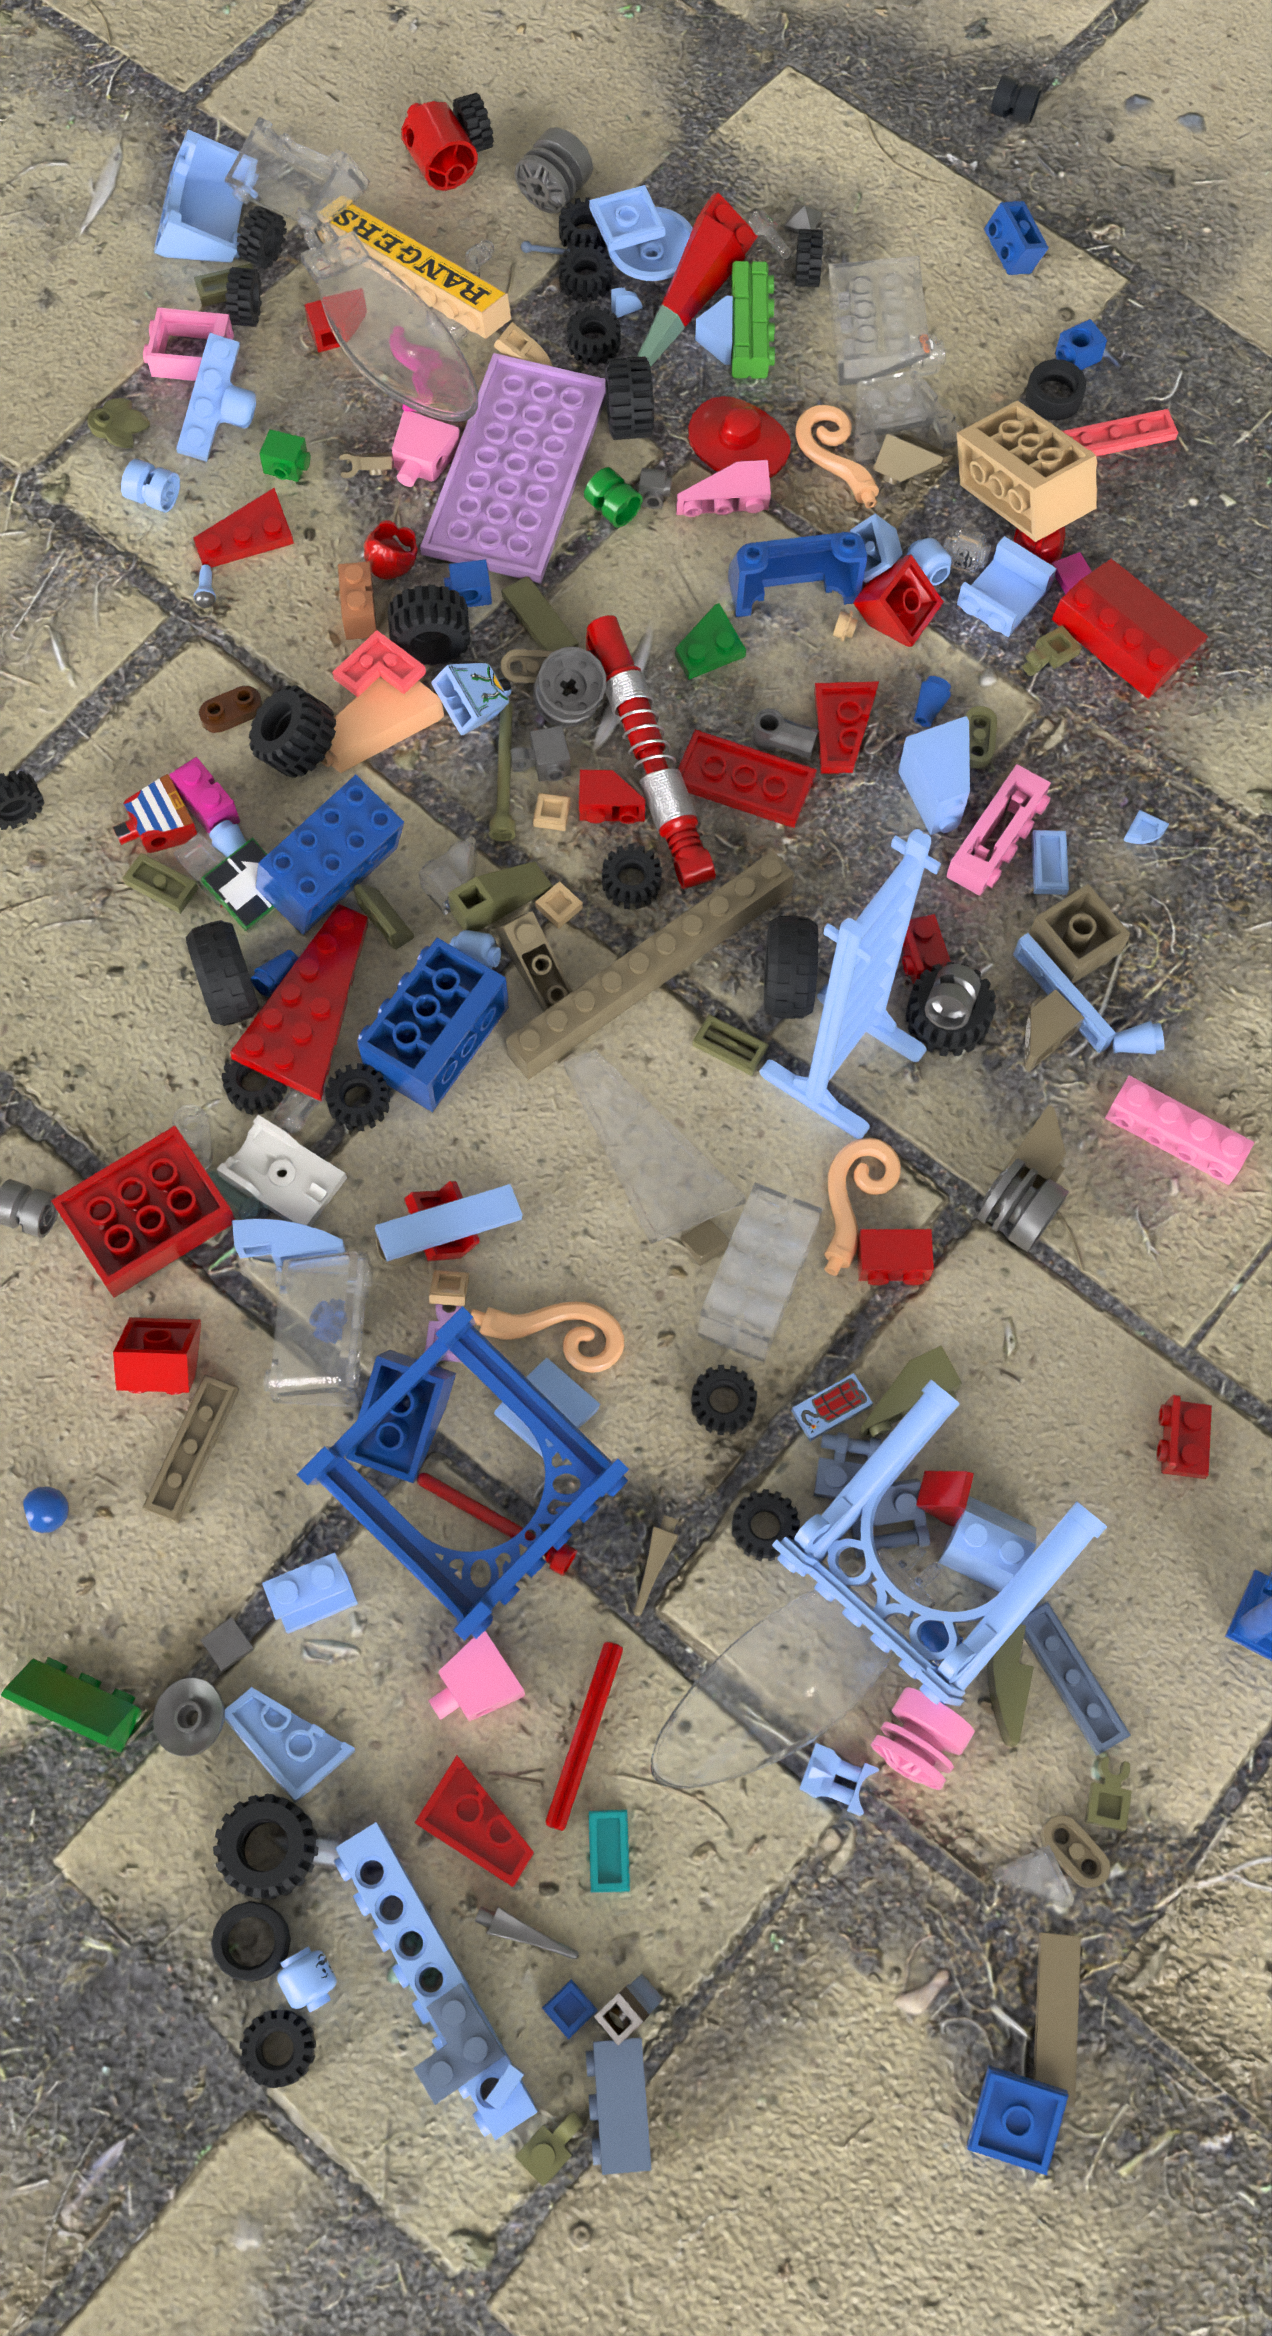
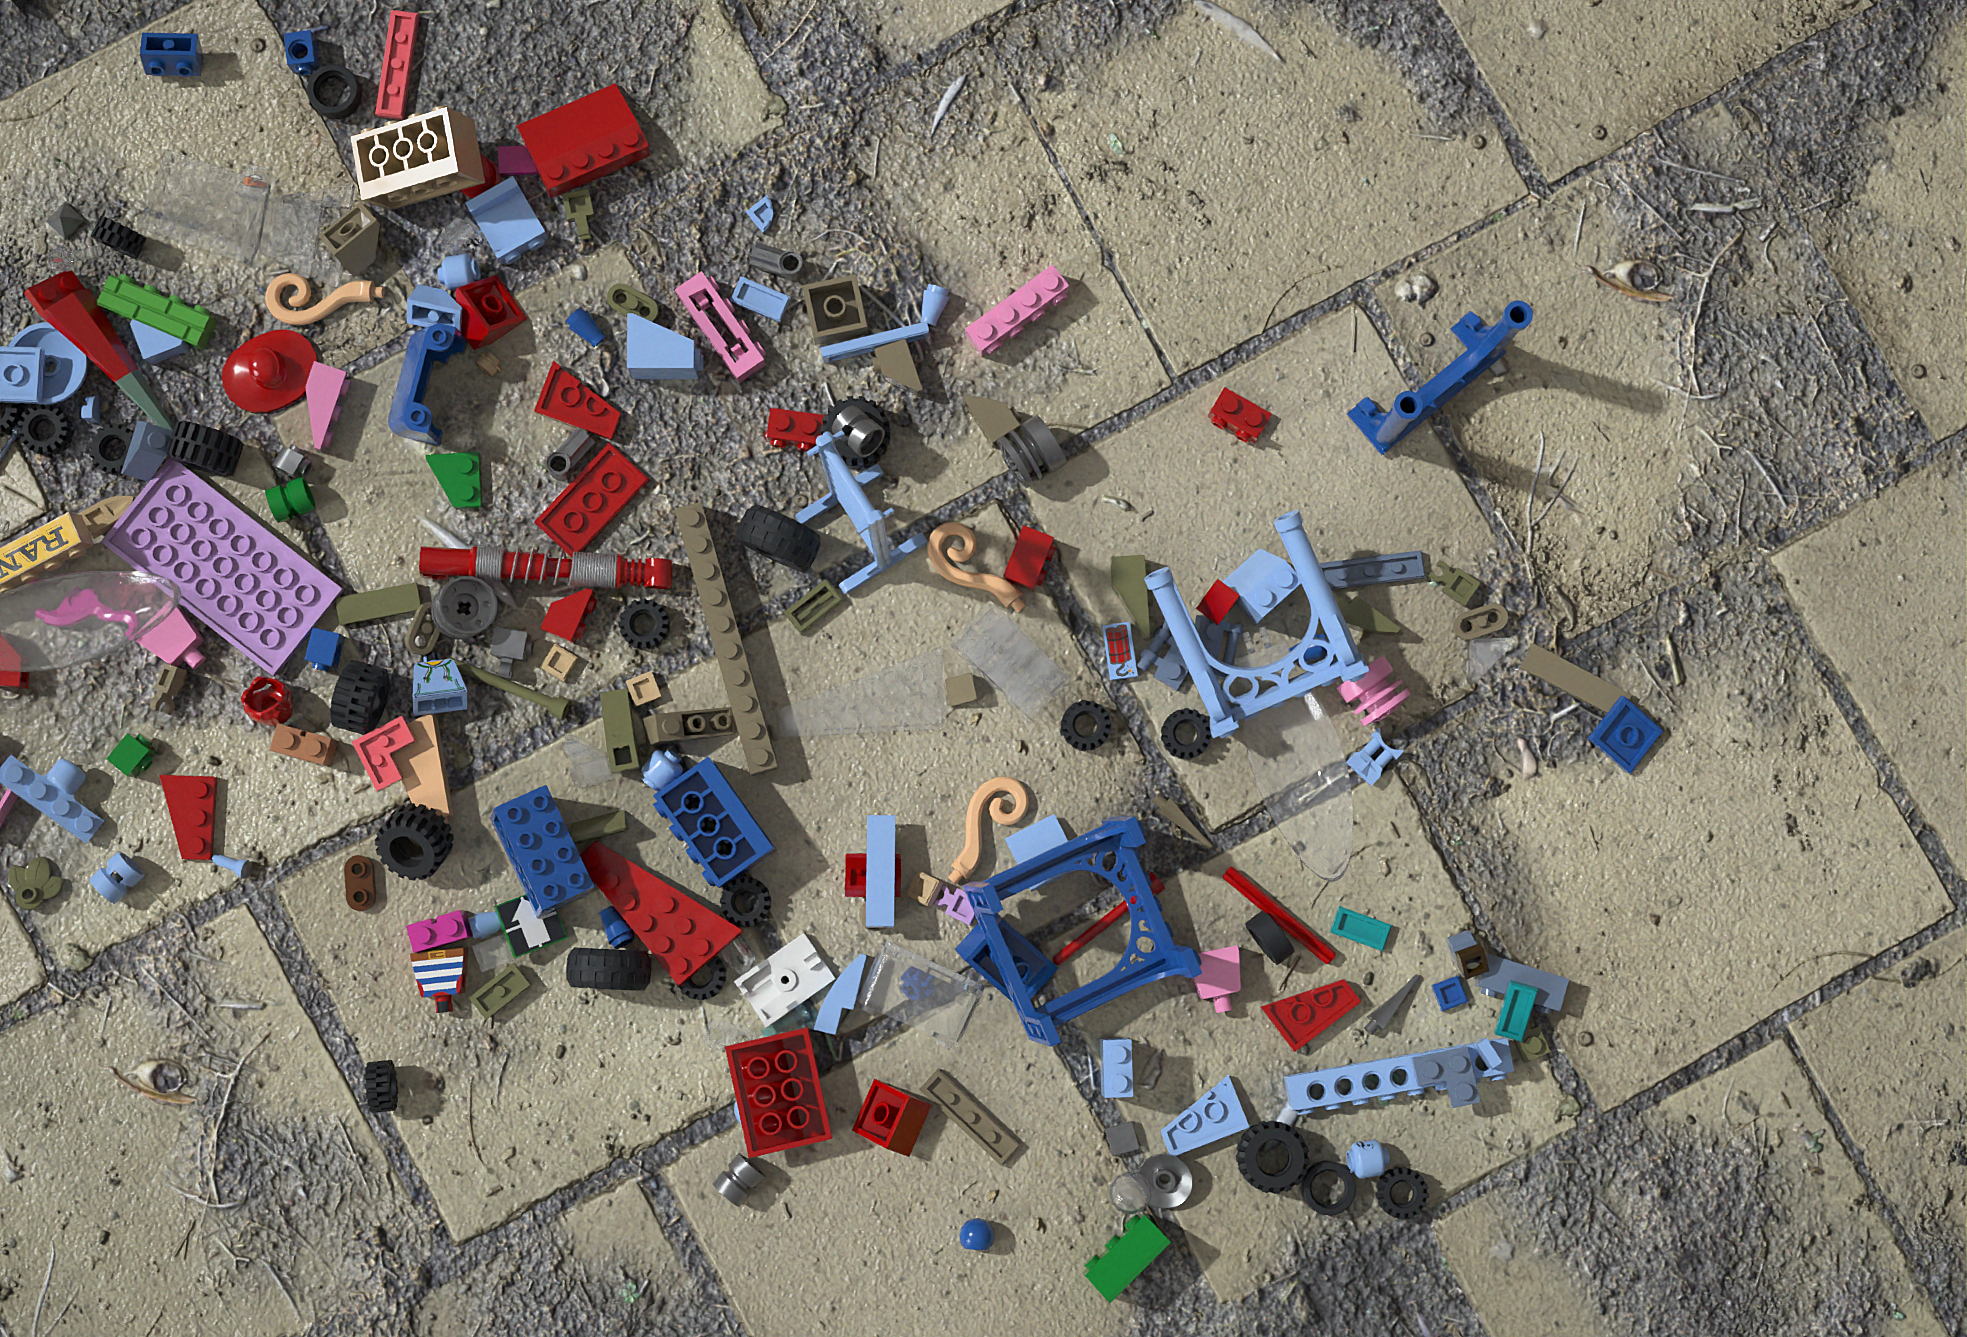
camera: 70 degrees left, 15 degrees up
none -> sand blue slope [121,421,173,482]
none -> flat silver piece [749,242,806,281]
none -> clear hair [1109,1171,1152,1214]
none -> black tyre [1245,911,1295,965]
none -> teal tile [1494,980,1538,1042]

